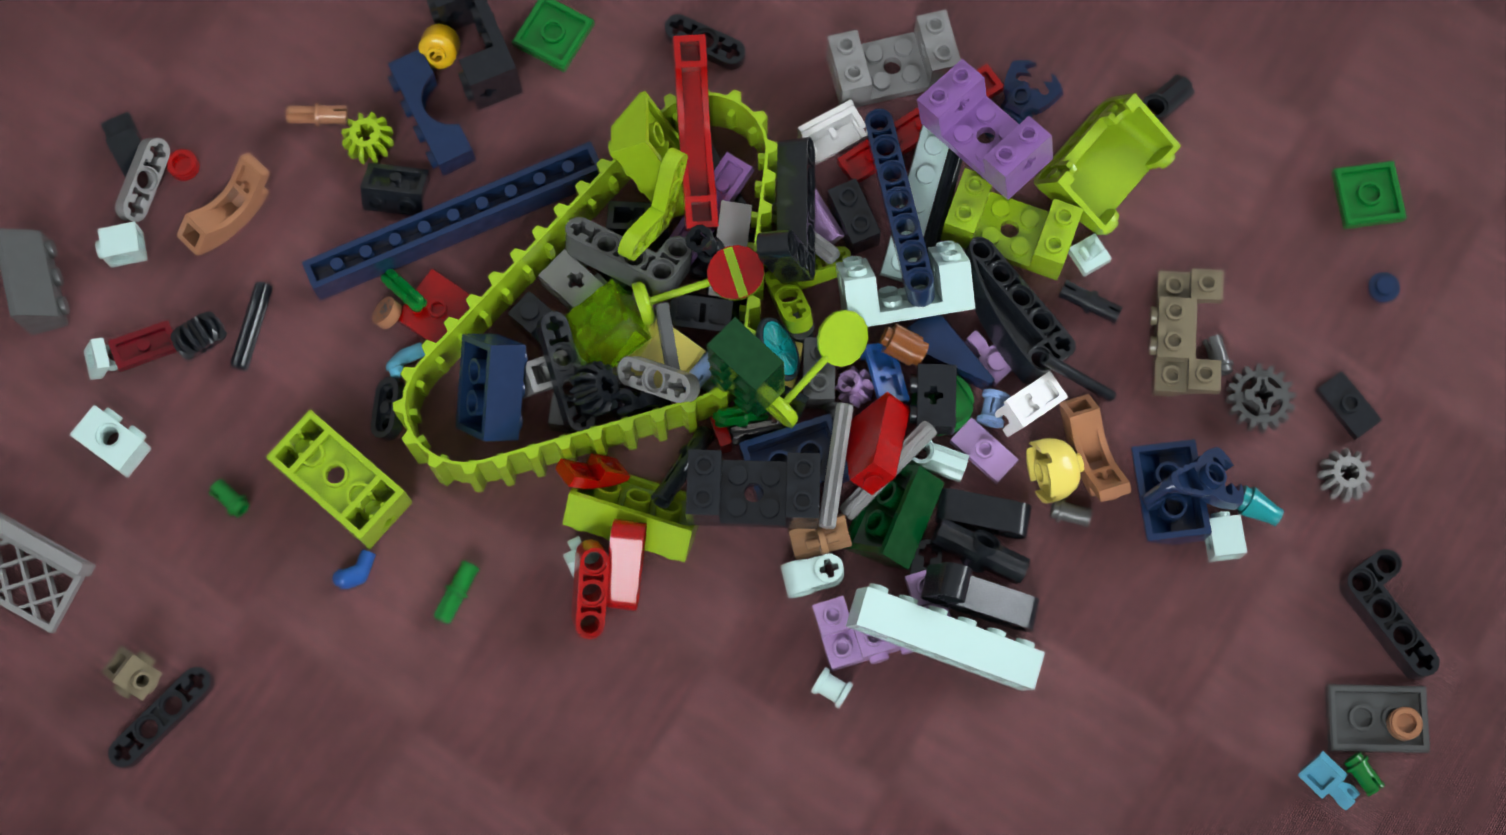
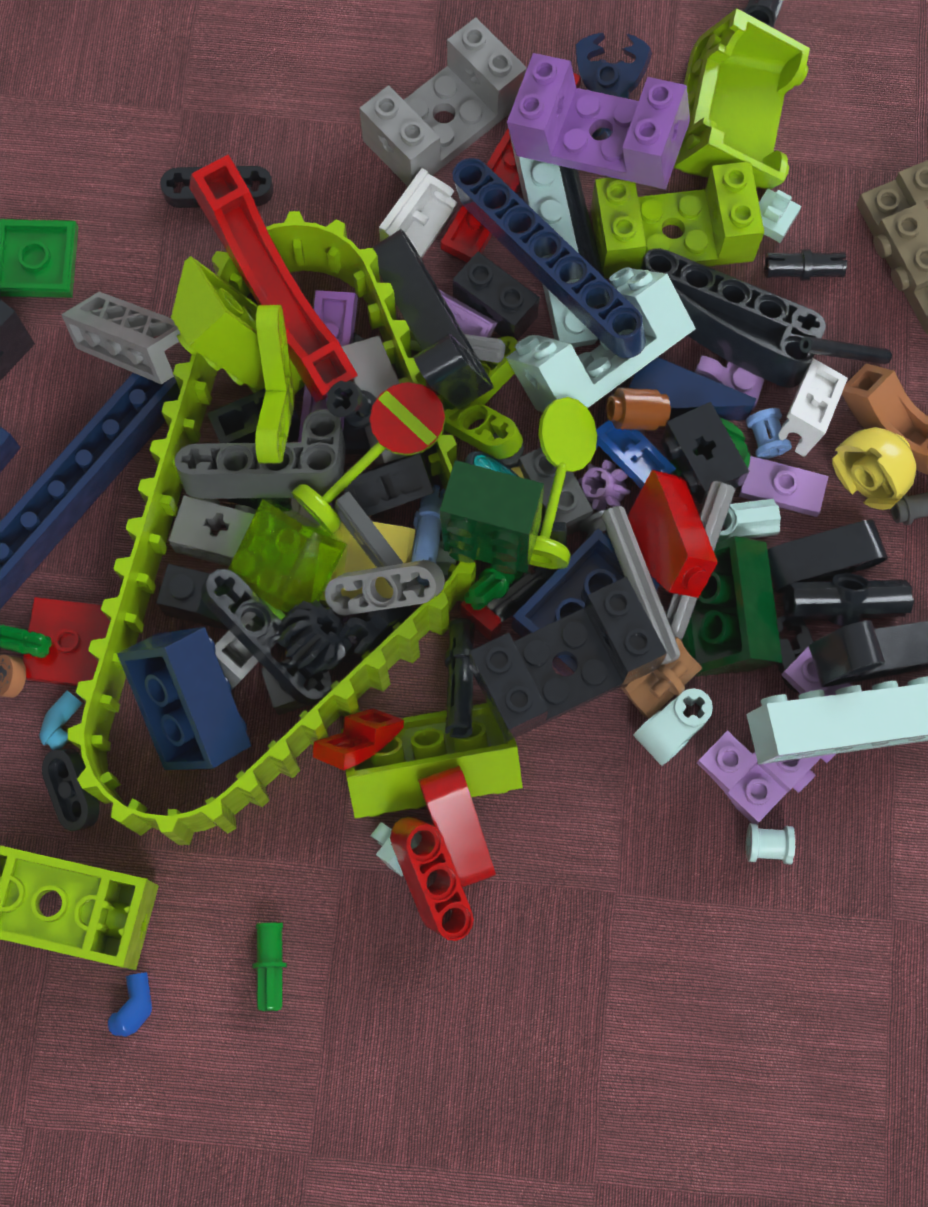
camera: 30 degrees left, 0 degrees up
none -> light grey fence [61,292,180,384]

